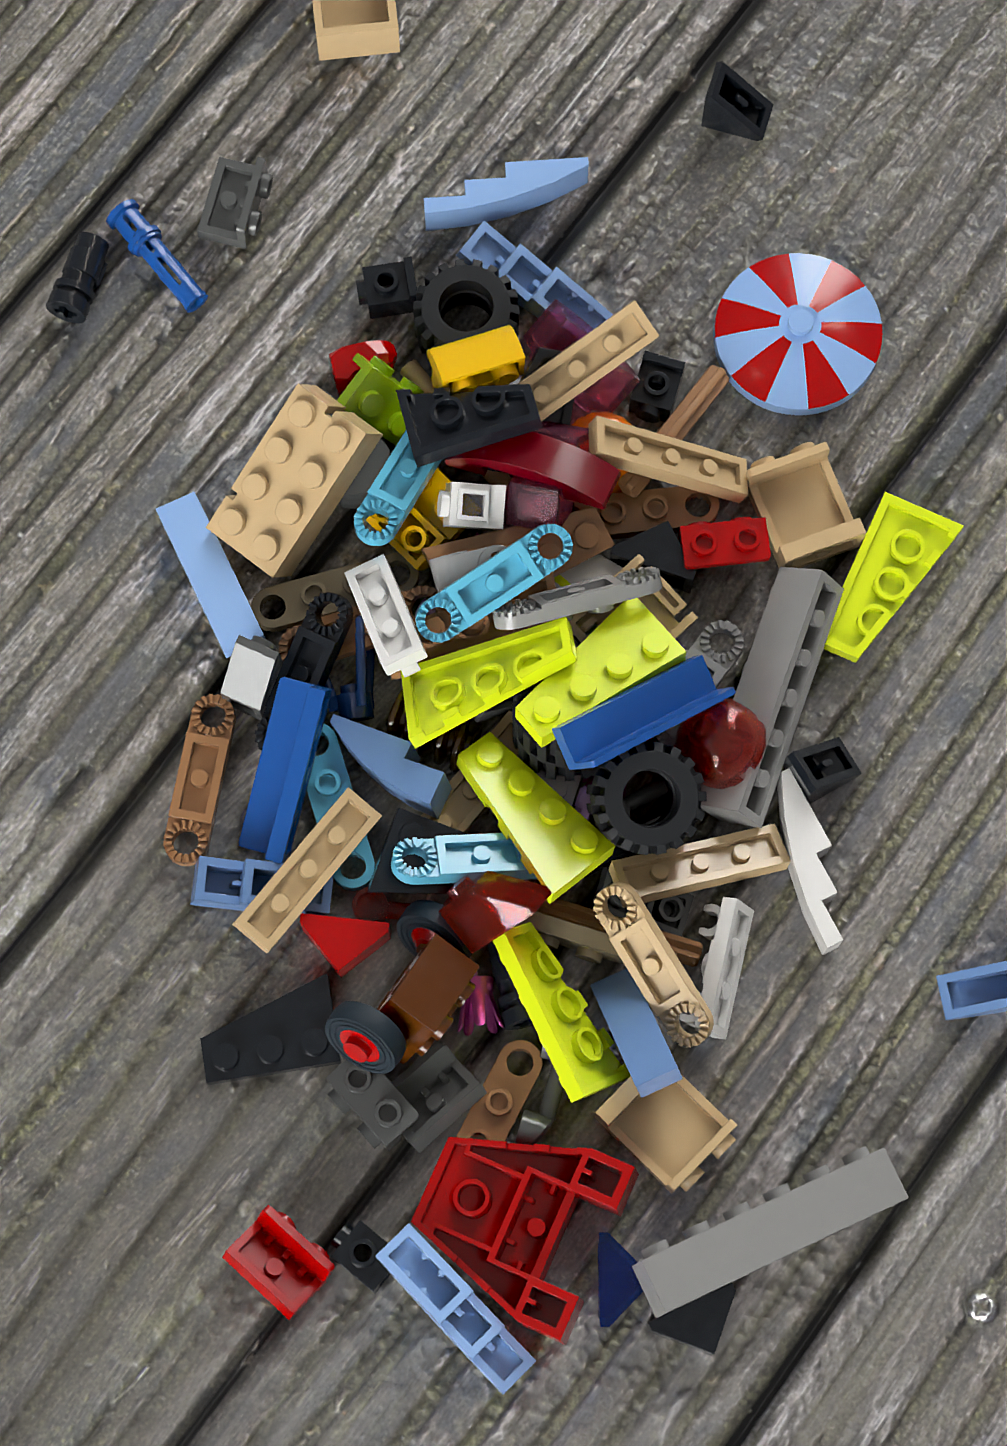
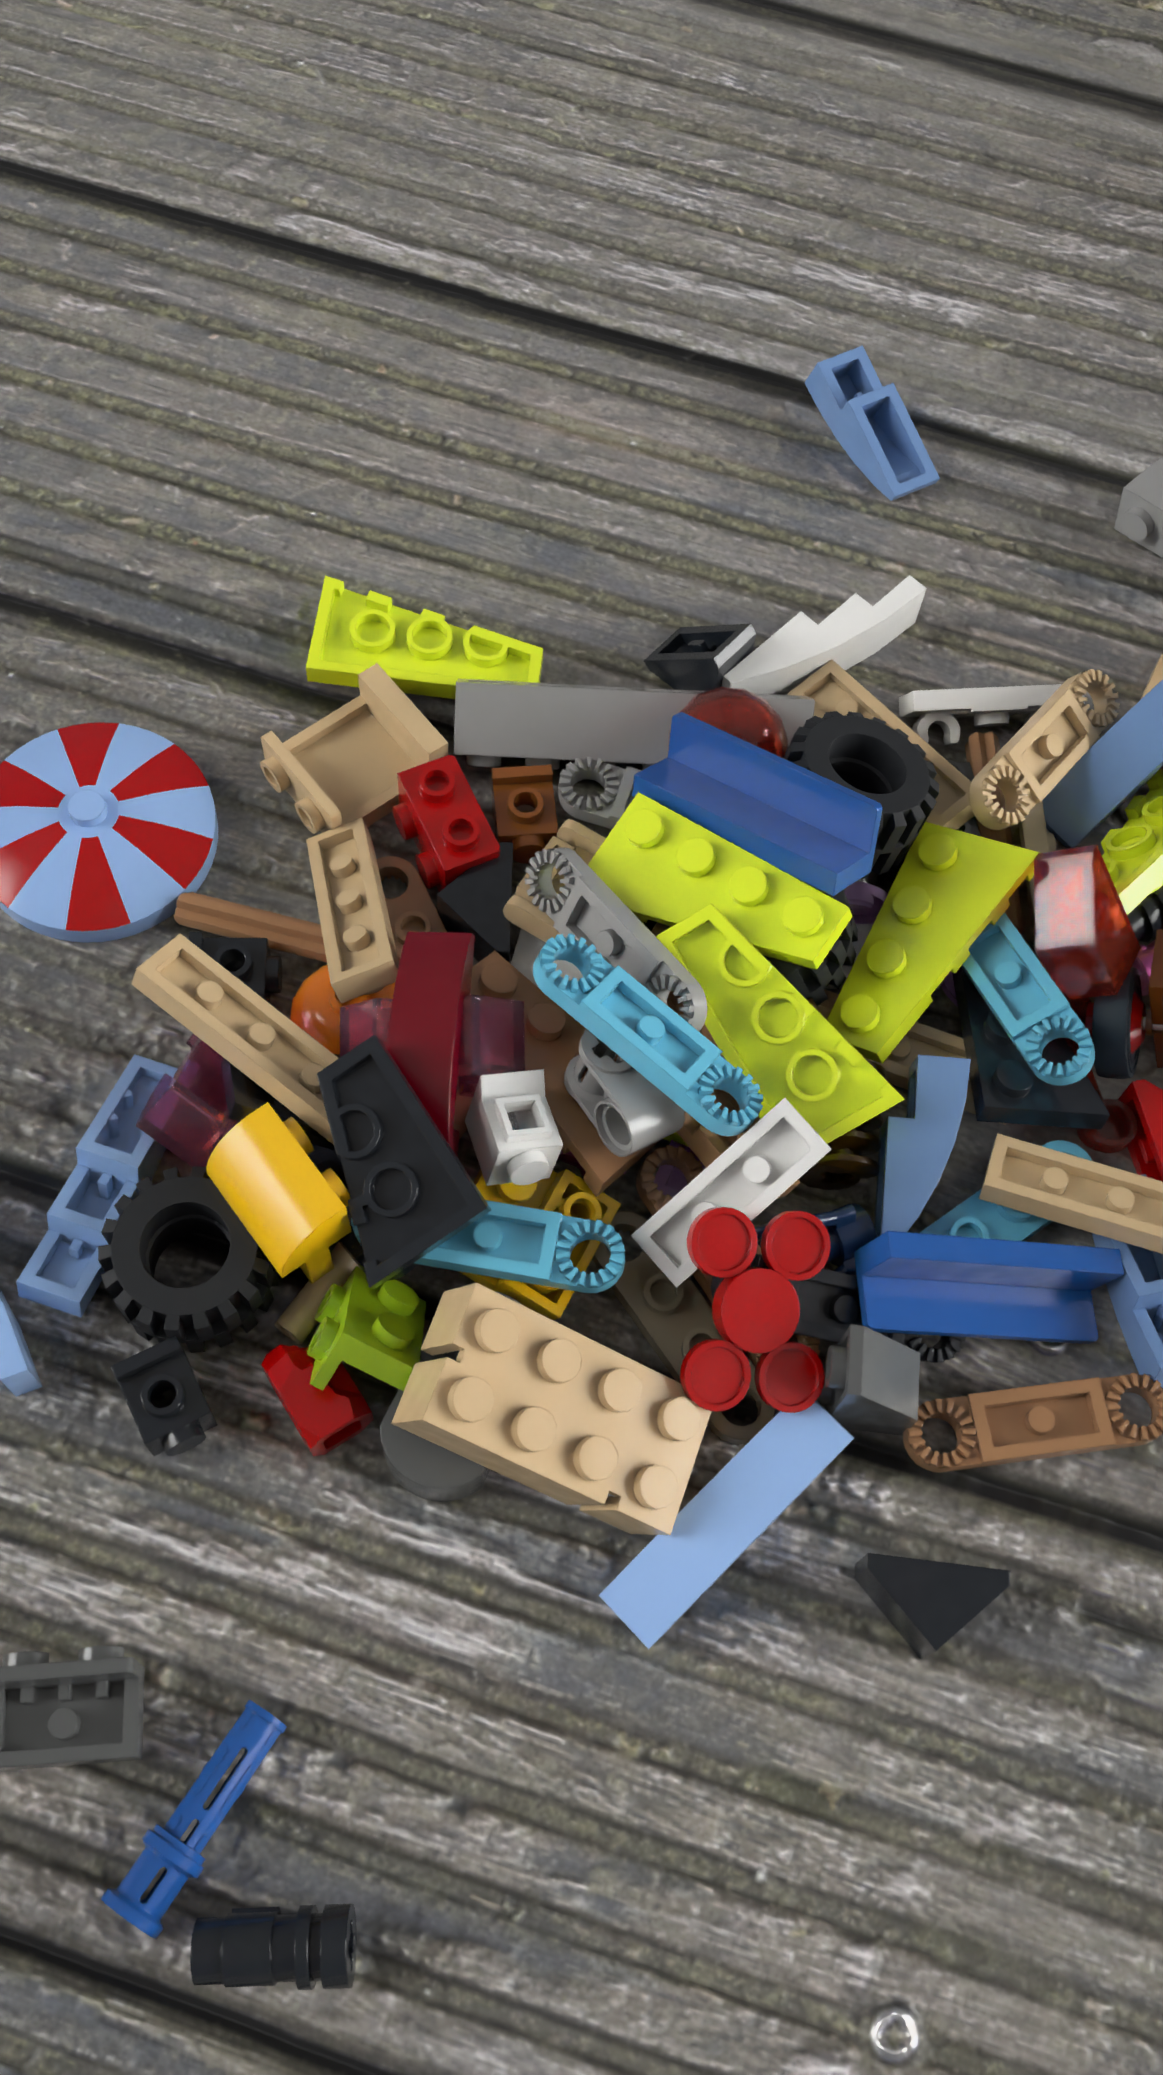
camera: 115 degrees left, 10 degrees down
none -> dark orange brick [492,764,558,864]
none -> red piece [680,1207,831,1413]
none -> black slope [854,1553,1011,1659]

